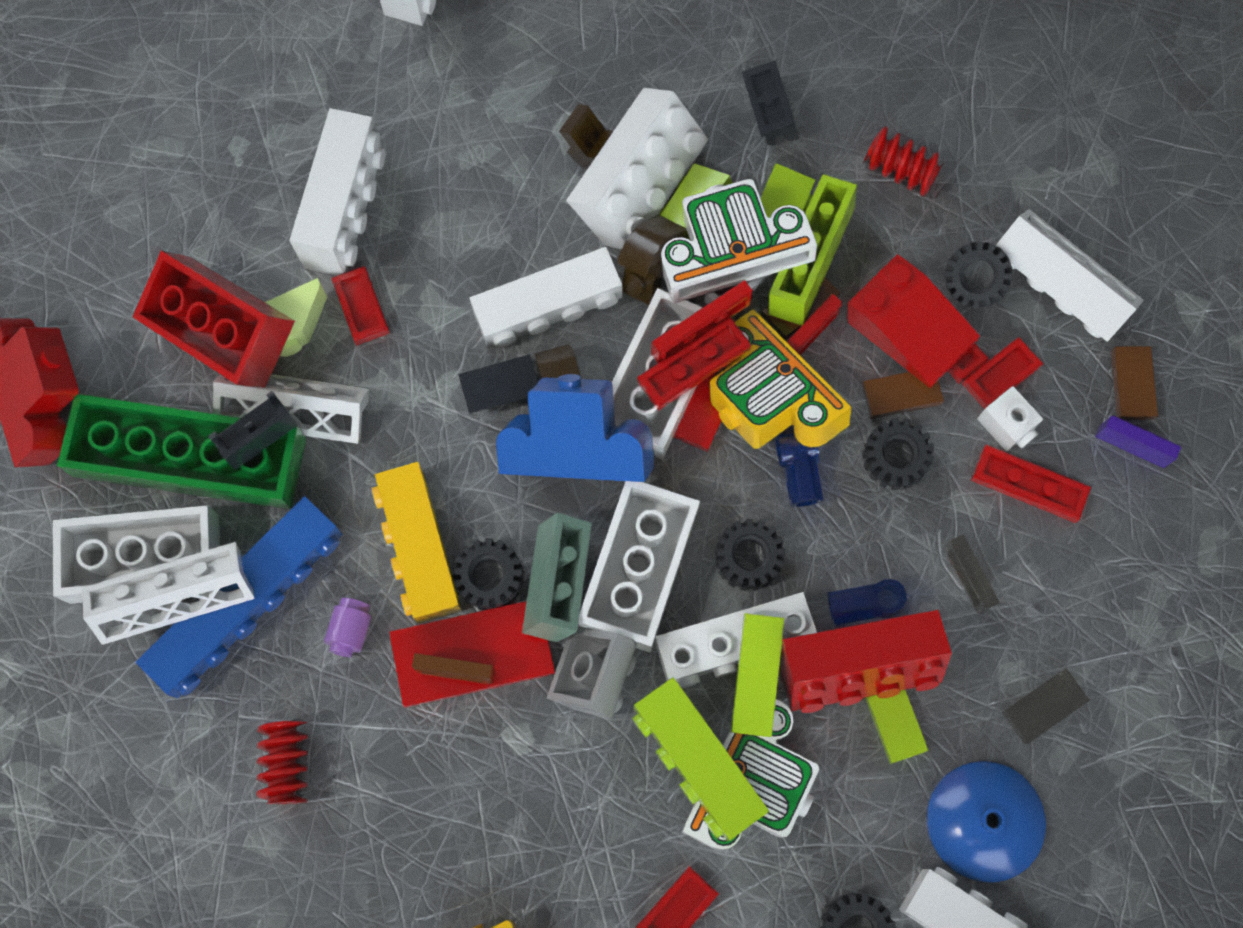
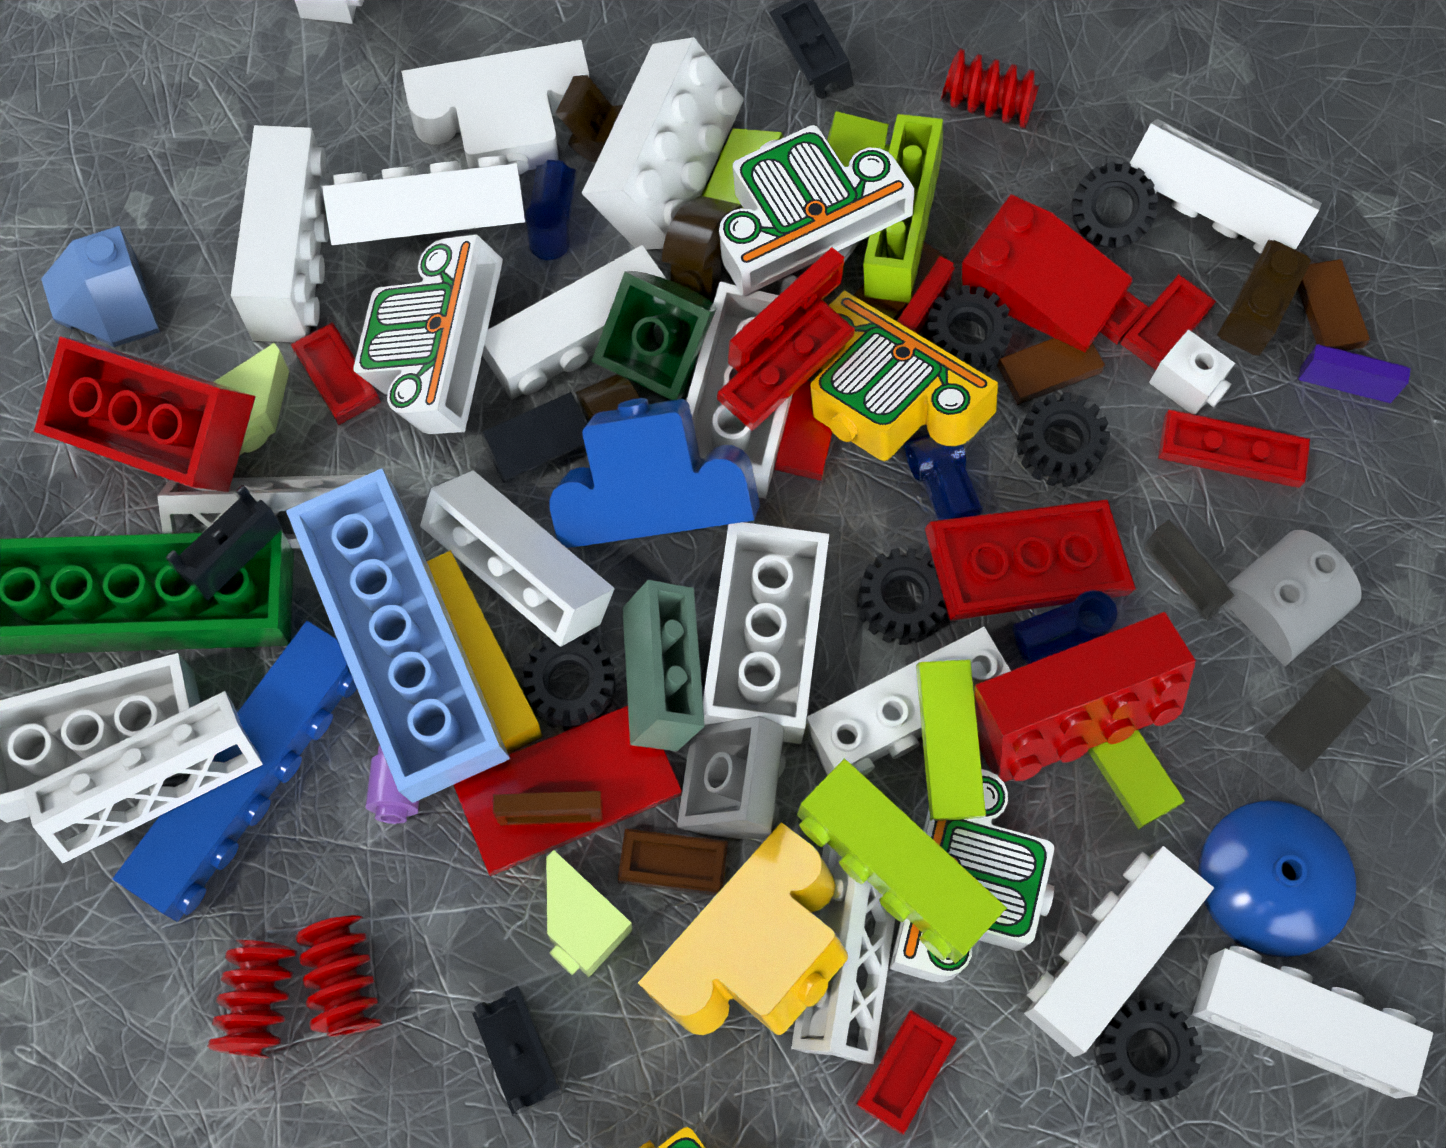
camera: 15 degrees left, 5 degrees down
none -> medium blue slope [41,226,160,347]
none -> red piece [207,940,297,1058]
none -> light blue brick [286,468,510,803]
none -> white brick [322,155,526,245]
none -> brick [354,235,503,434]
none -> white brick [401,40,589,175]
none -> white brick [420,470,615,647]
none -> black hinge [472,986,563,1116]
none -> clear blue piece [525,160,576,260]
none -> yellowish green slope [546,850,633,977]
none -> dark green brick [591,271,717,400]
none -> reddish brown tile [618,829,728,896]
none -> yellow brick [638,822,848,1035]
none -> white fence [791,843,895,1064]
none -> black tyre [923,285,1013,373]
none -> red tile [924,499,1136,621]
none -> white brick [1024,846,1214,1057]
none -> light grey brick [1216,530,1362,667]
none -> dark brown brick [1217,240,1312,356]

